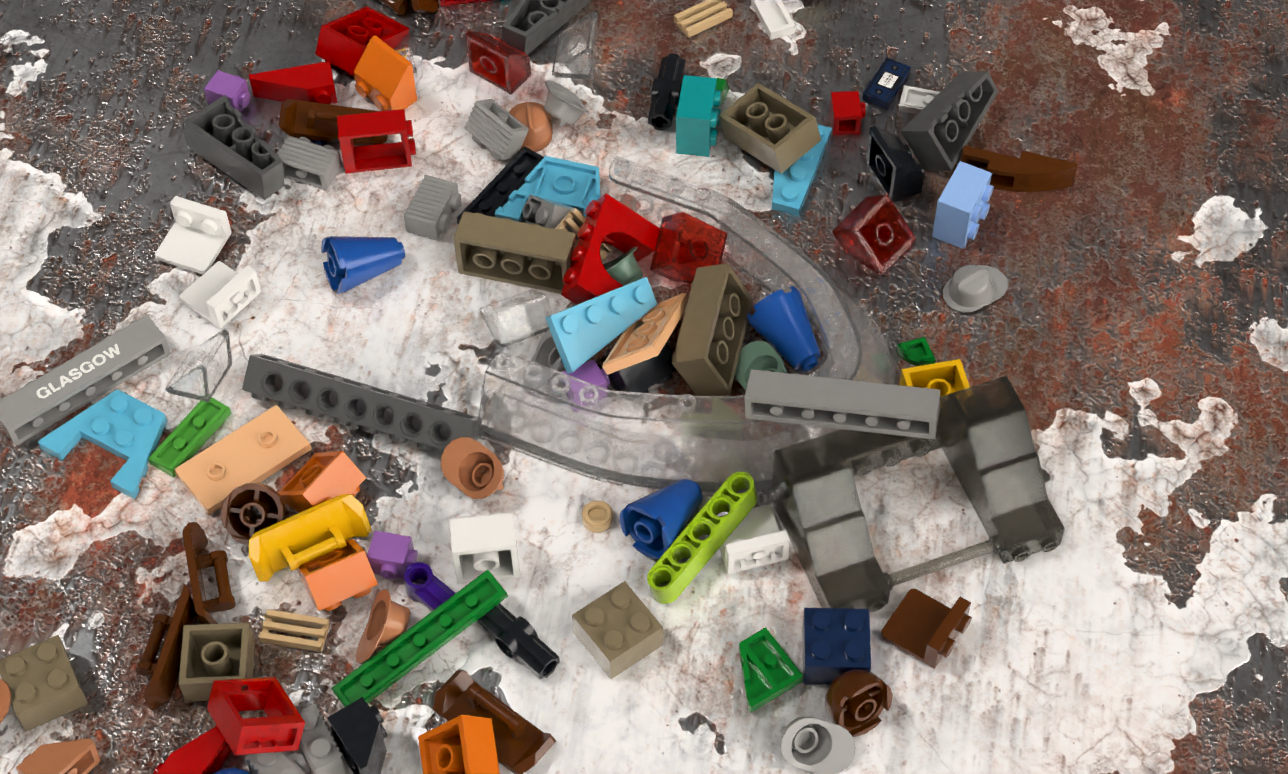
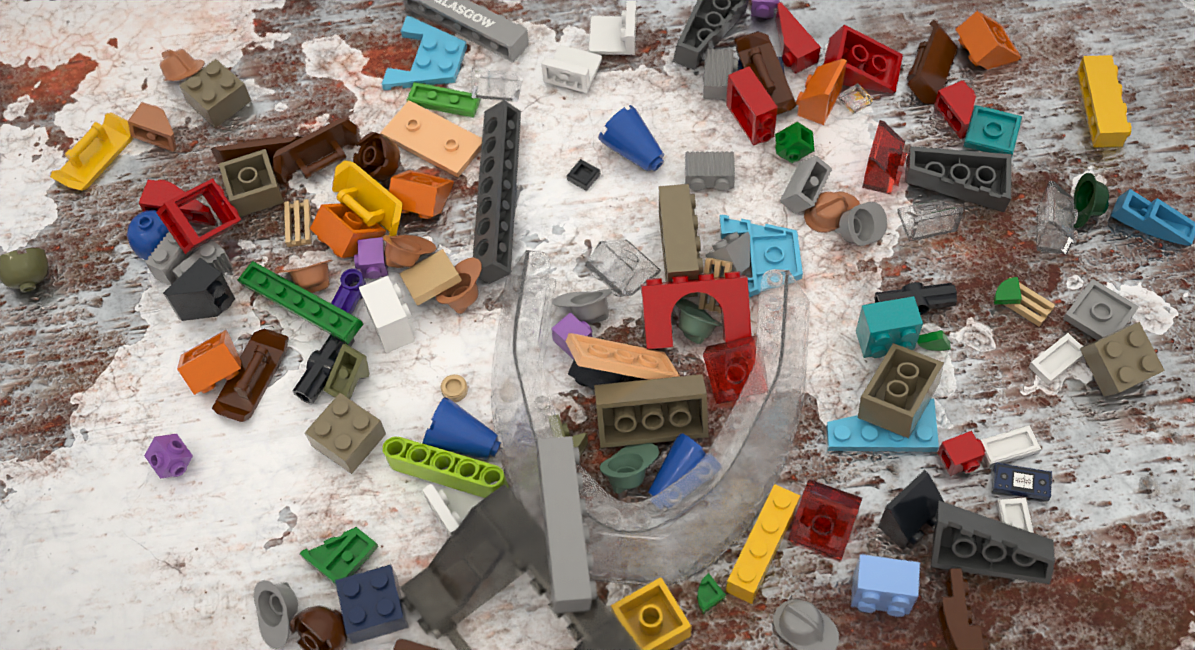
camera: 75 degrees right, 5 degrees up
black tile [457,146,544,225] -> none
medium azure wing [545,277,657,374] -> none
none -> olive slope [323,344,370,399]
none -> nougat piece [382,235,437,268]
none -> tan tile [399,249,462,306]
none -> black tile [567,159,601,191]
none -> yellow brick [726,484,800,604]
none -> green brick [775,121,815,164]
none -> white tile [981,425,1041,468]
none -> green tile [994,277,1022,305]

